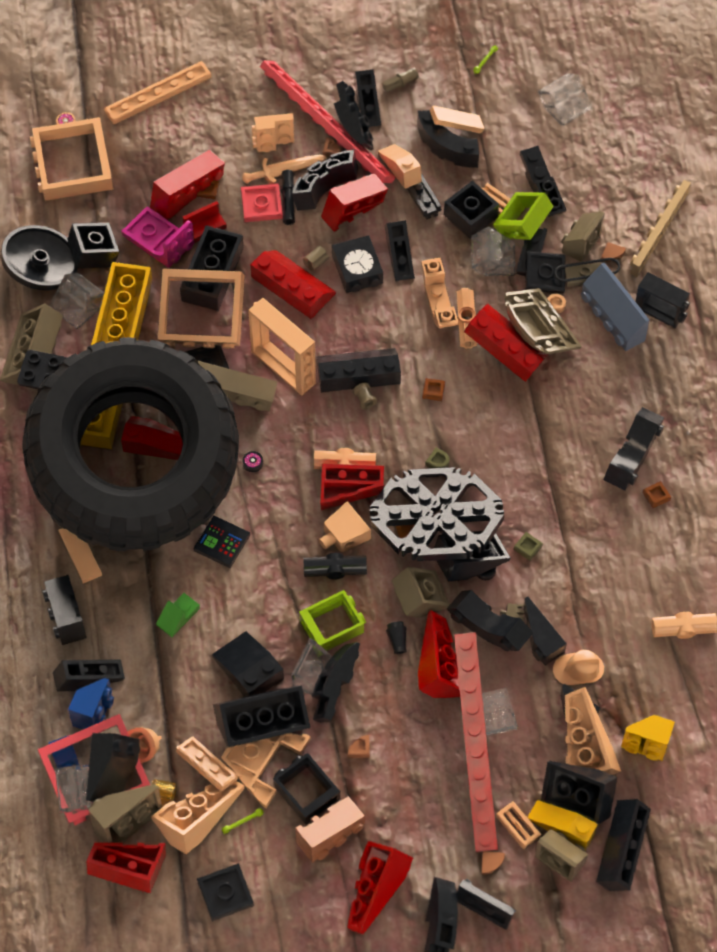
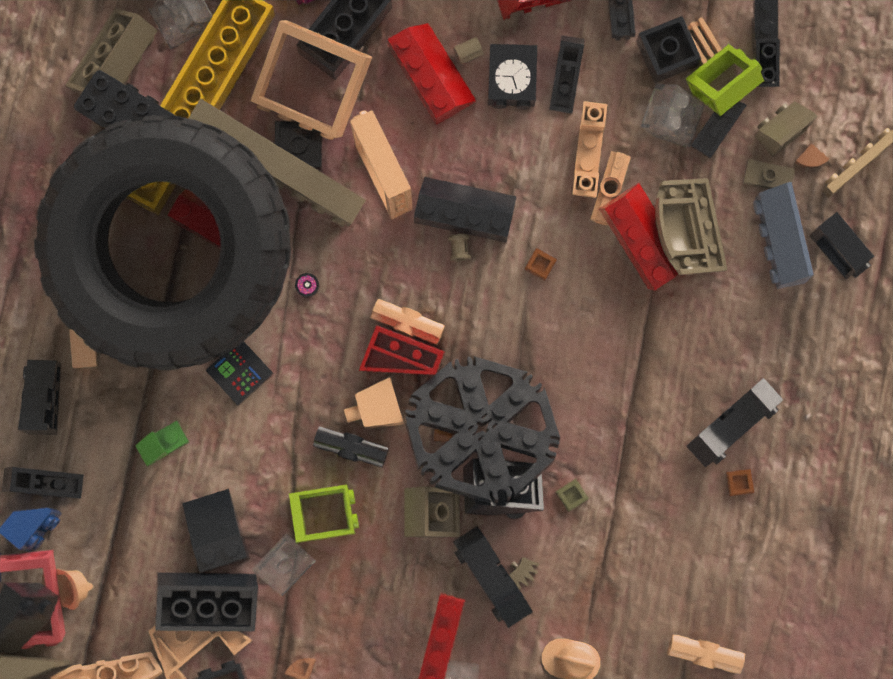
camera: 20 degrees right, 20 degrees up
clear yellow piece [151,779,177,801] -> none
light nougat tile [176,736,238,792] -> none
black slope [312,642,360,723] -> none
black cone [386,621,407,654] -> none
red wedge [418,610,460,698] -> none
olive tile [425,447,450,469] -> none
black slope [523,596,567,666] -> none
black tile [525,251,565,294] -> none
light nougat tile [547,294,566,314] -> none
black piece [554,258,621,282] -> none

